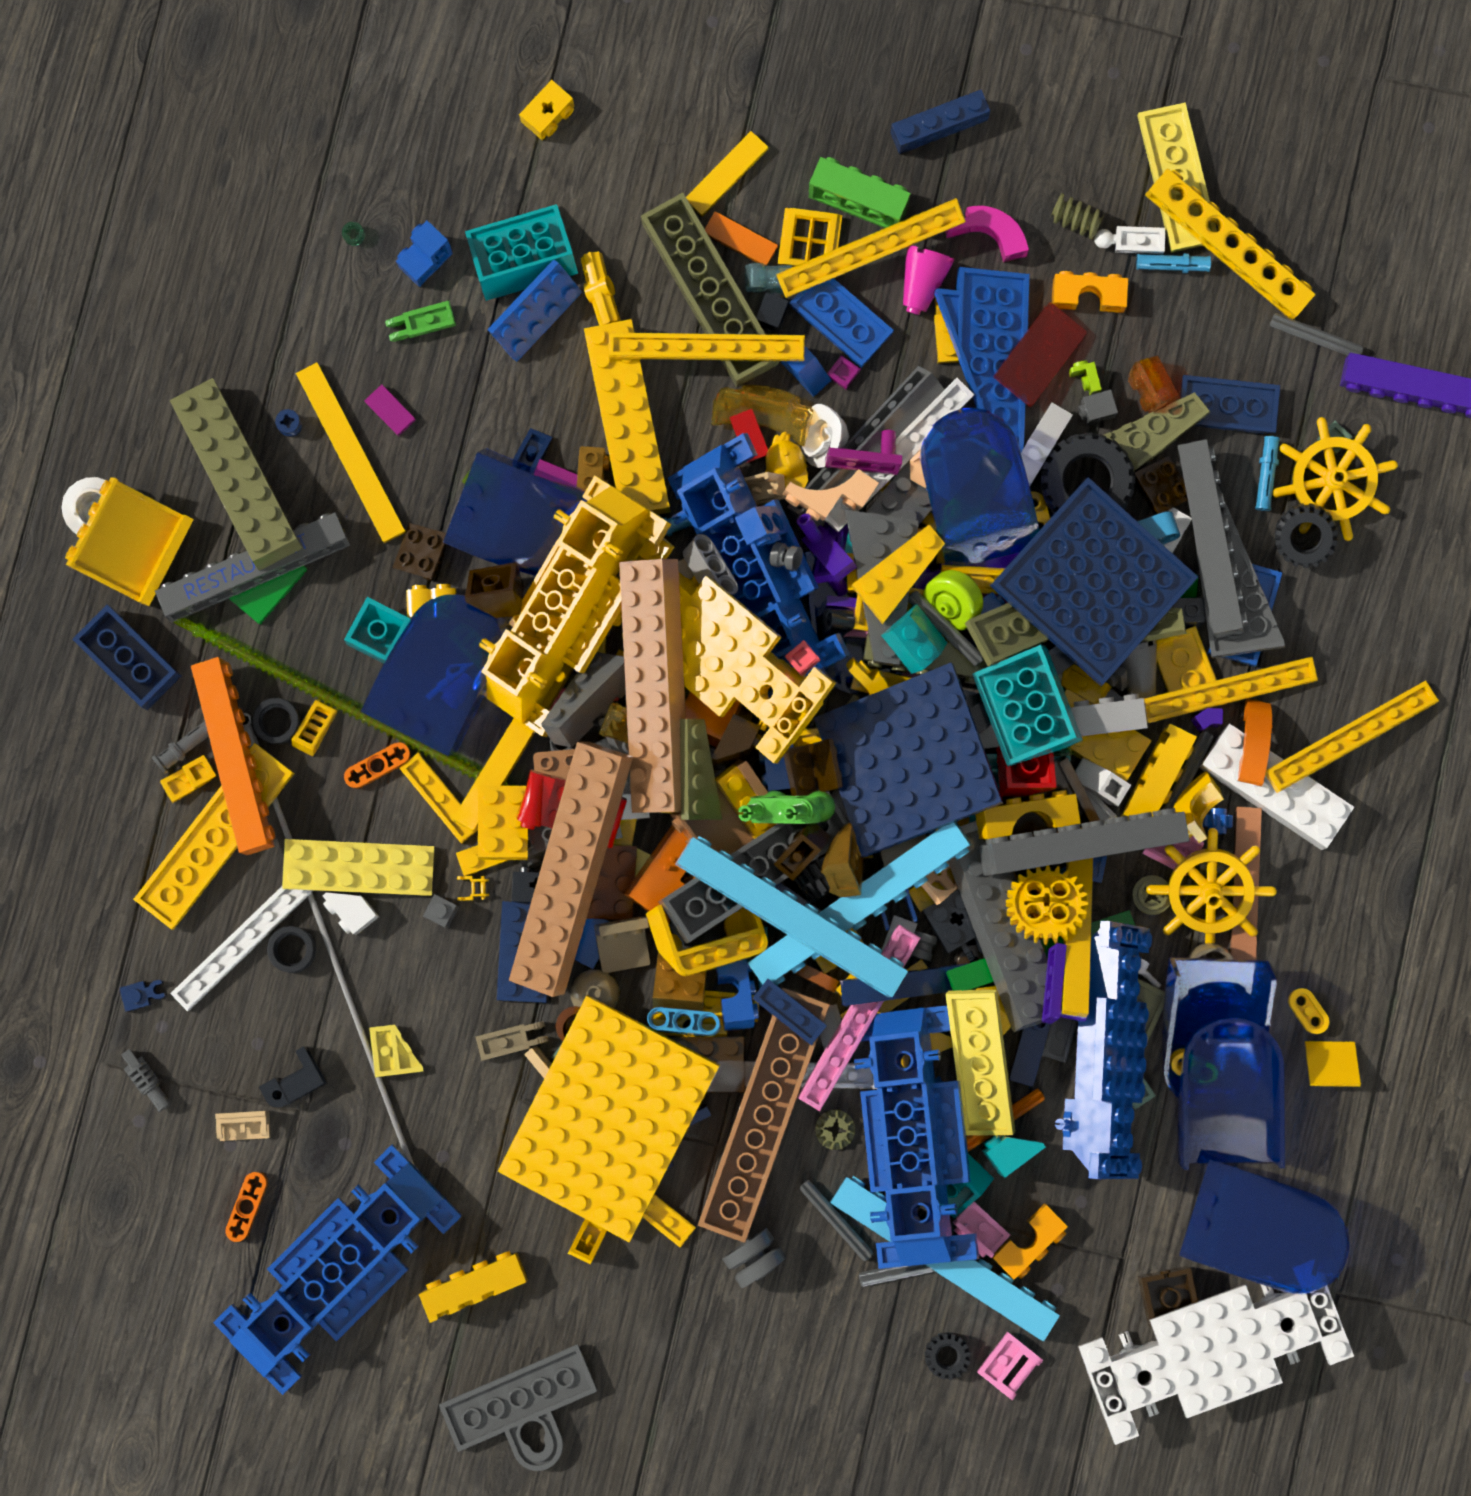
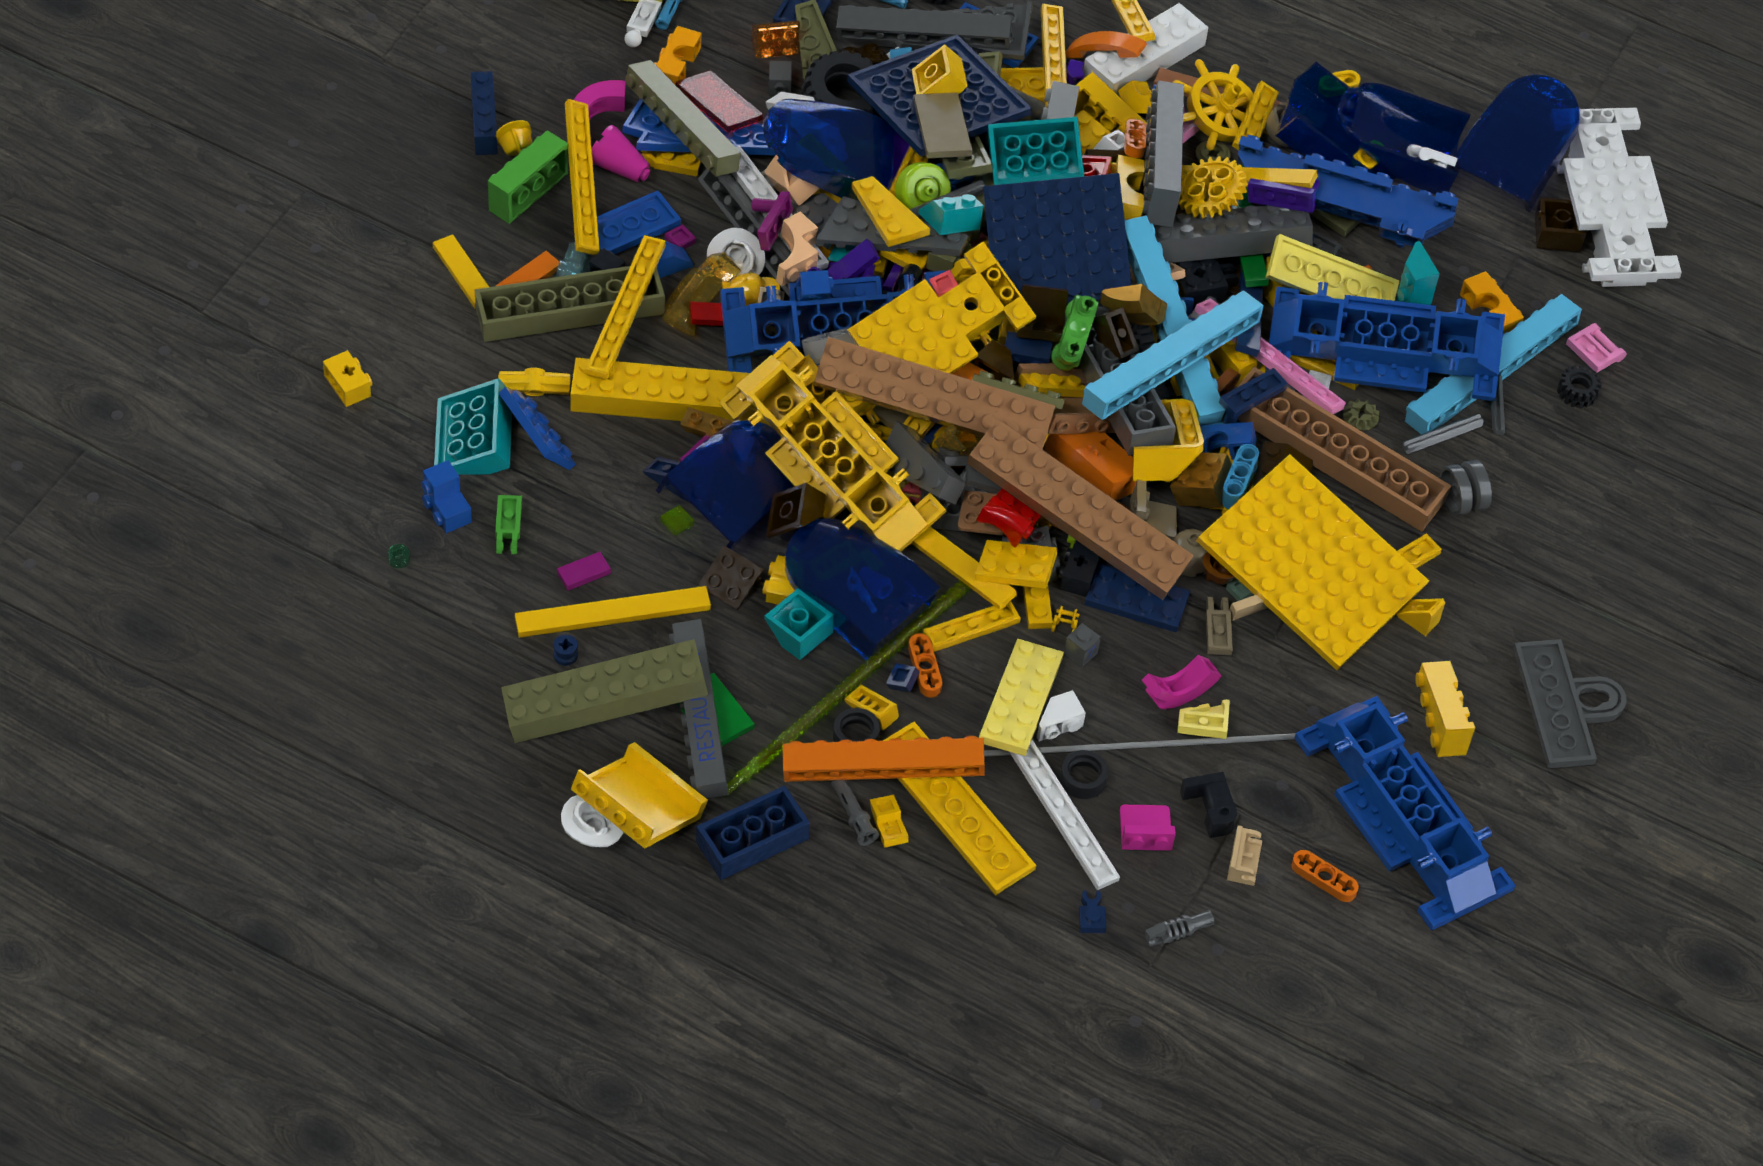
camera: 85 degrees left, 30 degrees down
dark grey wheel [770,542,803,571] -> none
yellow piece [778,208,842,267] -> none
olive piece [1051,193,1105,240] -> none
lime bracket [1069,360,1102,396] -> none
yellow piece [1305,1041,1361,1087] -> none
none -> yellow piece [496,120,532,156]
none -> brick [625,60,741,177]
none -> dark blue plate [886,663,920,692]
none -> yellow slope [912,44,968,94]
none -> dark tan tile [913,93,972,158]
none -> dark pink bracket [1120,804,1175,851]
none -> orange beam [1124,119,1146,158]
none -> dark pink arch [1142,655,1222,709]
none -> yellow tile [1232,80,1279,151]
none -> white plate [1407,144,1458,168]

